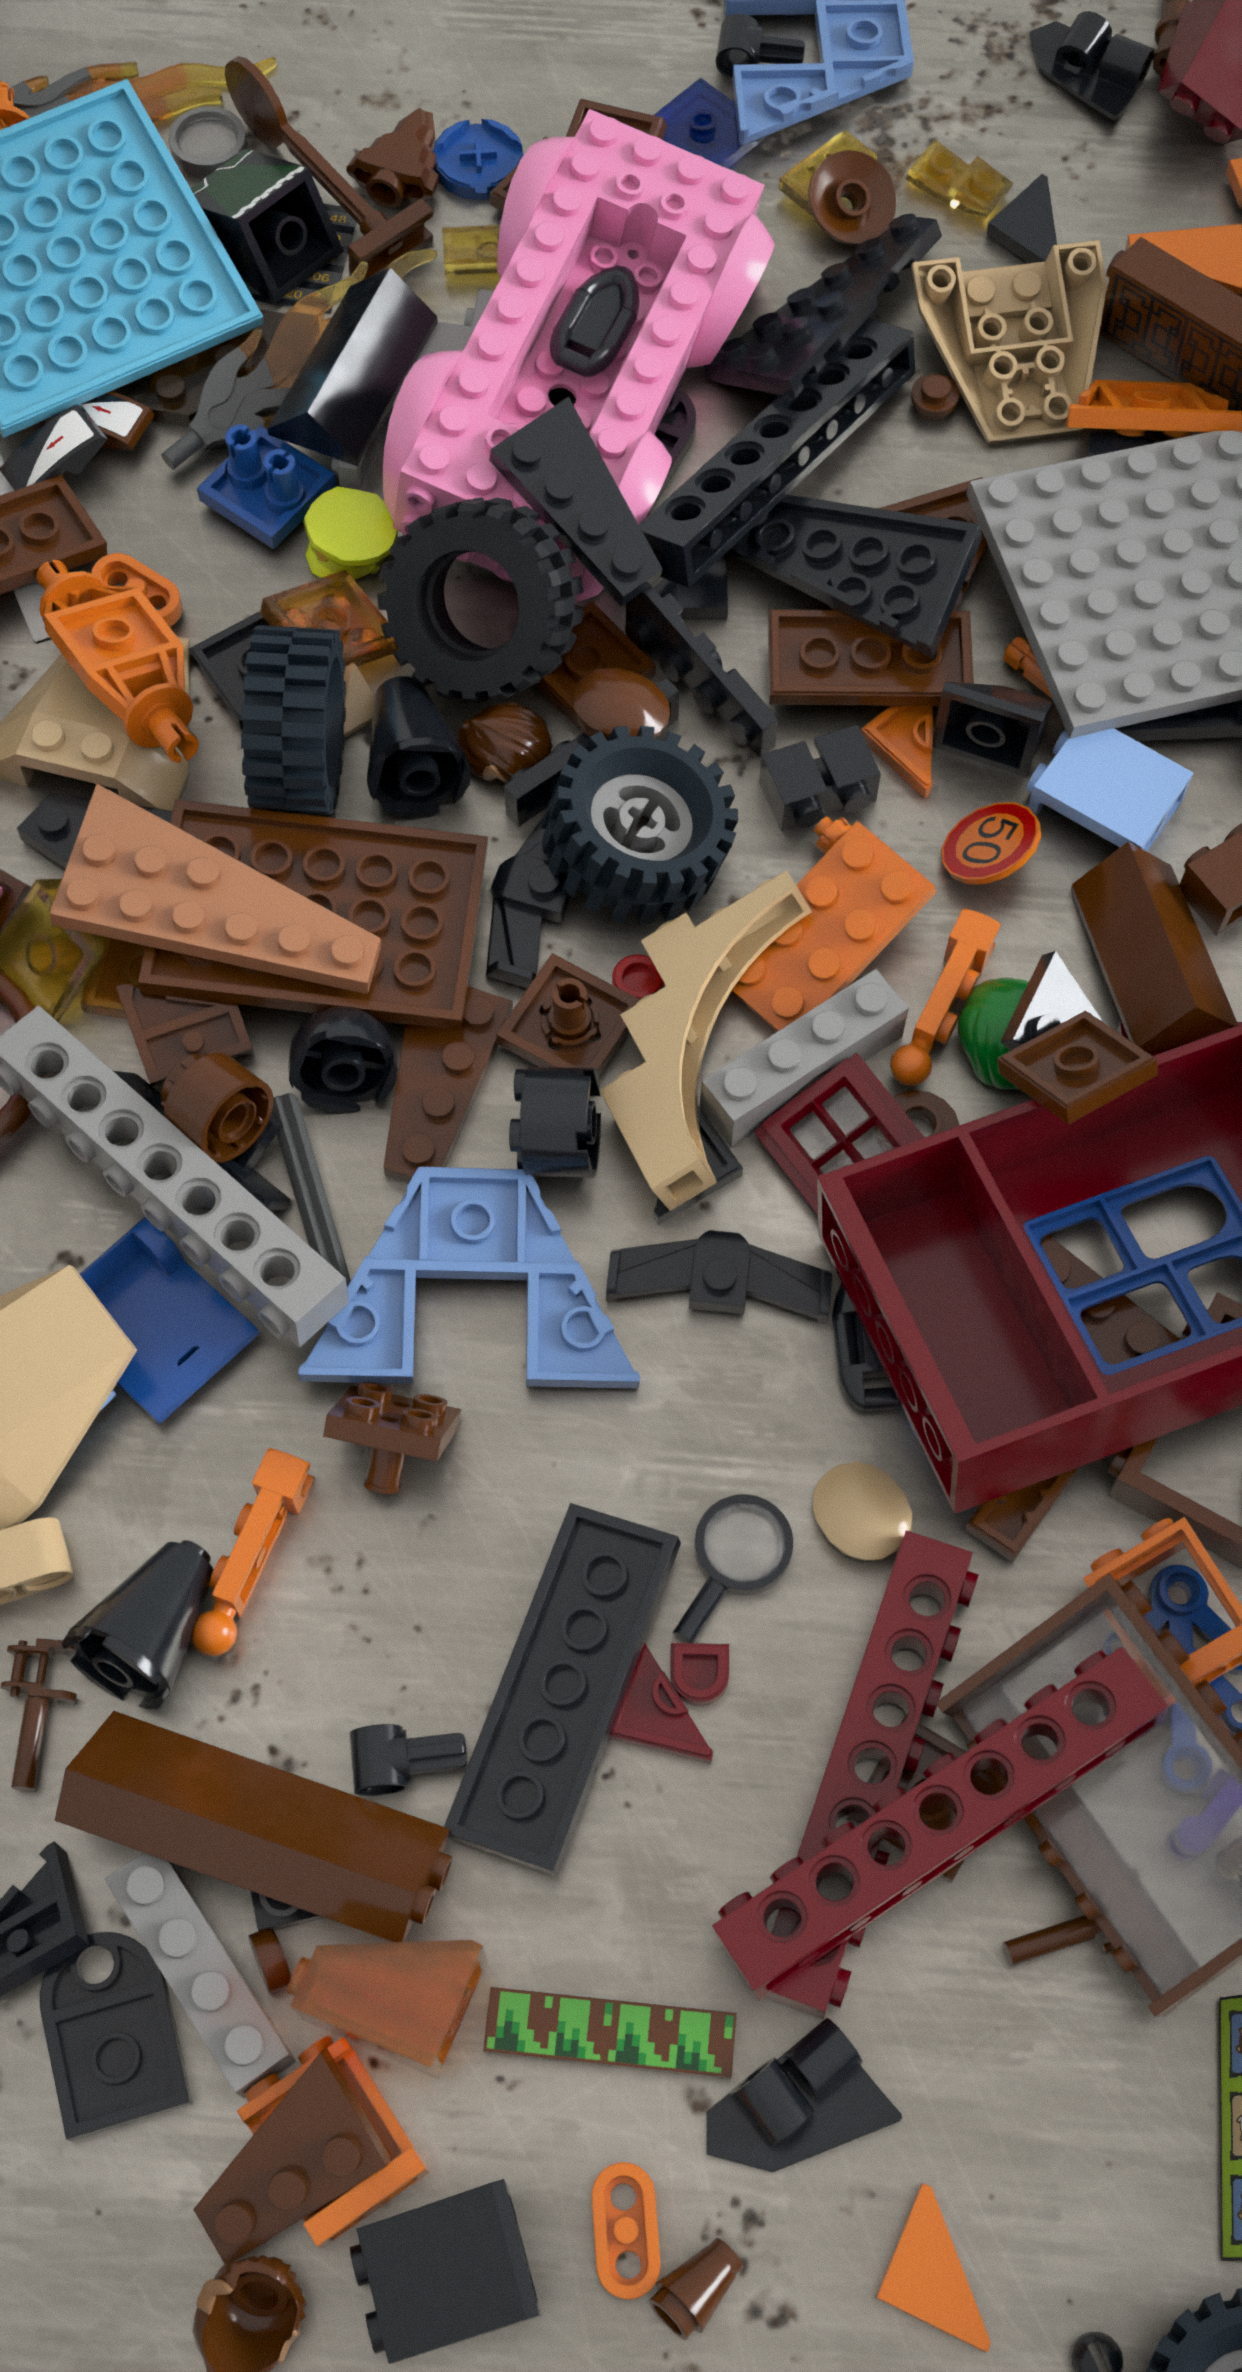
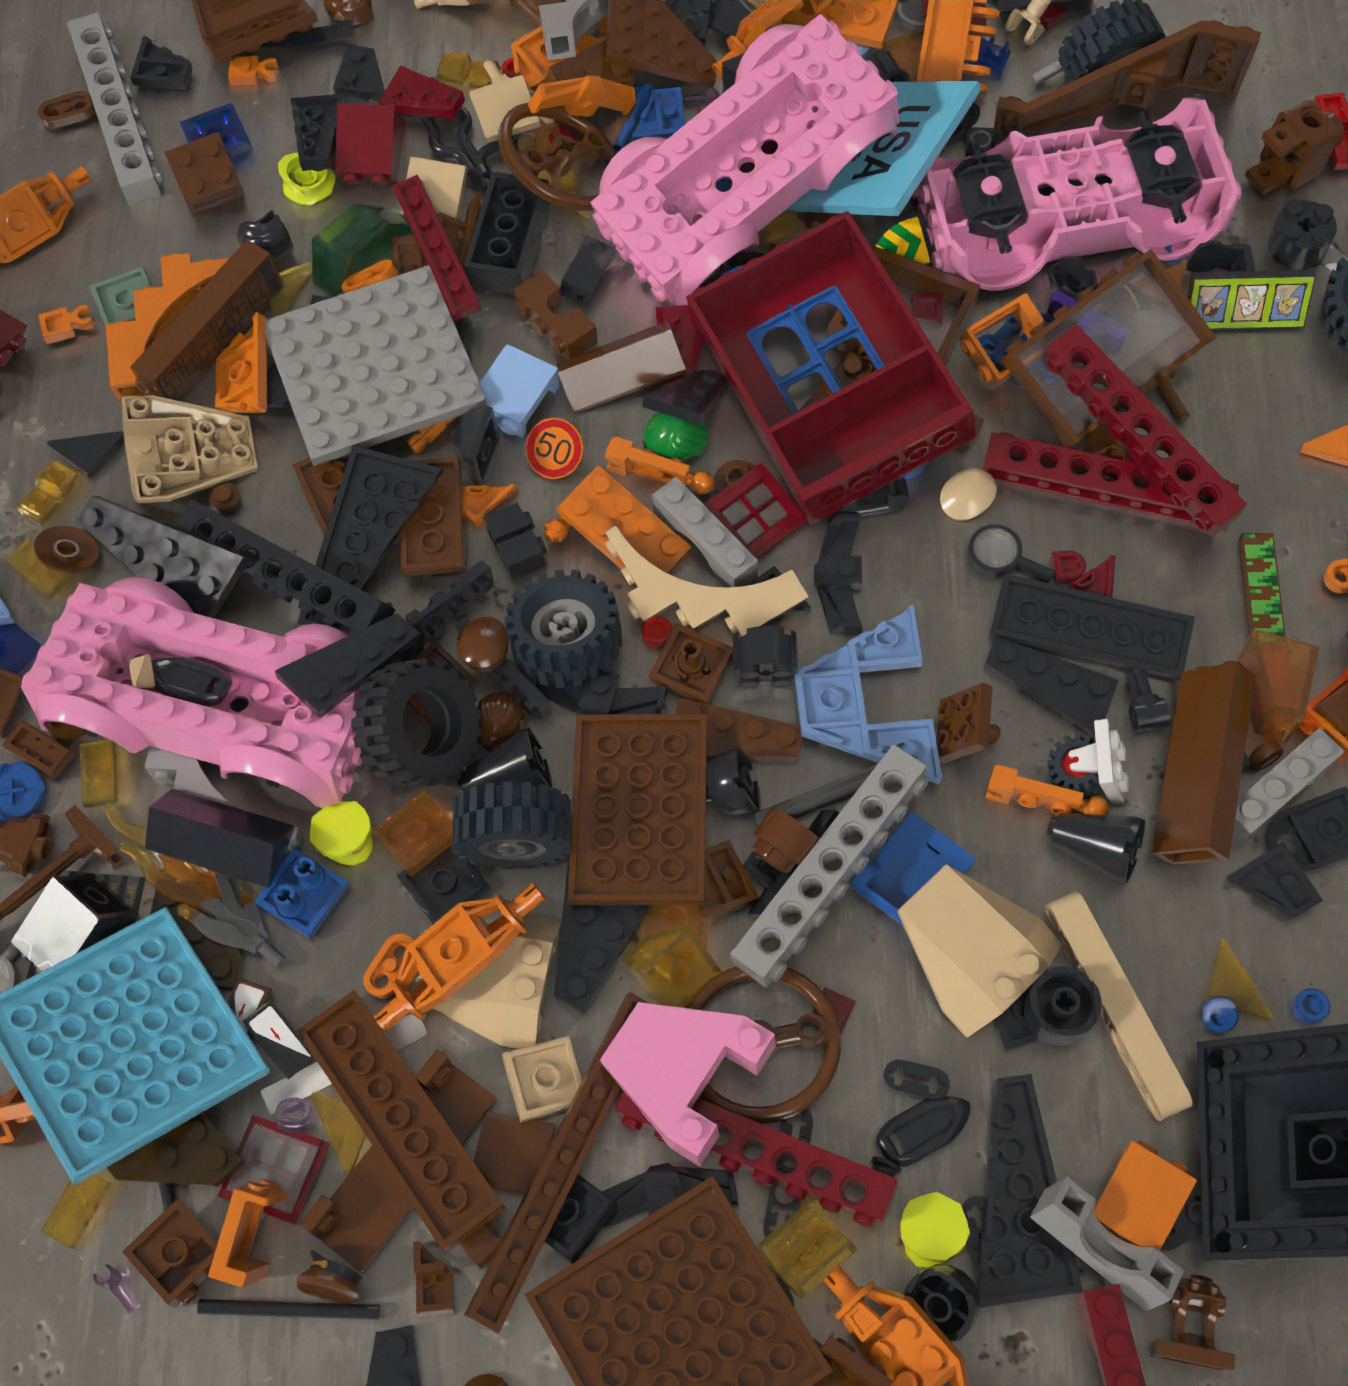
camera: 90 degrees left, 0 degrees up
reddish brown piece [1,1638,77,1791] -> none
nougat wing [49,783,381,994] -> none
black panel [706,2018,902,2172] -> none
reddish brown tile [997,1010,1158,1125] -> none
none -> tan slope [128,655,155,690]
none -> black wing [984,636,1119,740]
none -> white plate [1047,719,1130,805]

